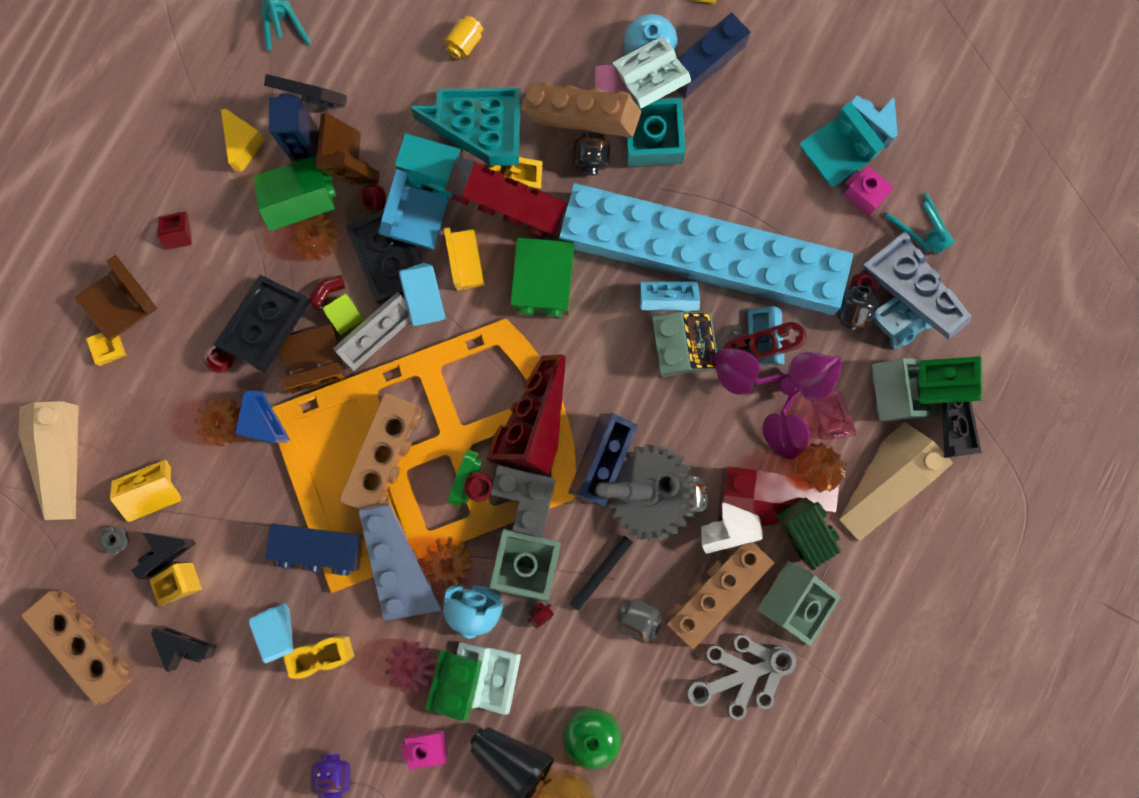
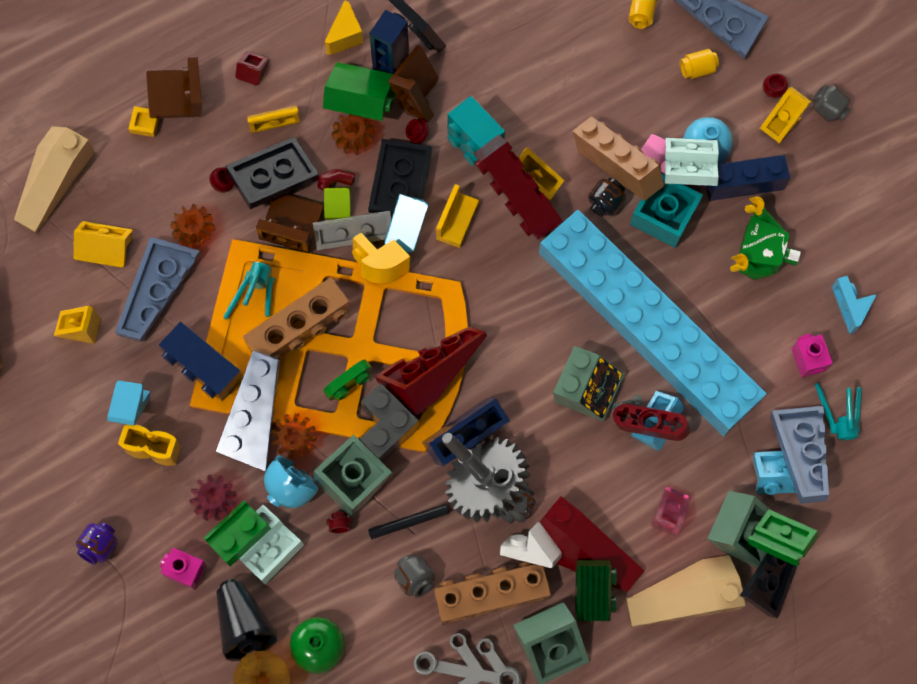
camera: 25 degrees right, 10 degrees down
dark grey plate [99,526,129,555] -> none
black slope [131,533,196,580] -> none
black slope [151,626,217,672] -> none
blue slope [235,390,290,443] -> none
dark azure bracket [378,169,448,250] -> none
teal wing [412,87,521,166] -> none
yellow brick [444,16,483,59] -> none
dark red plate [464,472,493,502] -> none
green brick [511,237,574,319] -> none
medium azure bracket [639,282,700,312] -> none
magenta plant [714,349,842,459] -> none
clear orange gear [795,442,847,493] -> none
teal bracket [799,102,885,188] -> none
black head [836,285,879,330] -> none
dark red plate [850,271,879,295] -> none
none -> sand blue wing [115,237,201,342]
none -> teal plant [223,262,275,319]
none -> yellow slope [247,106,300,133]
none -> yellow brick [352,233,410,284]
none -> green torso [730,197,801,280]

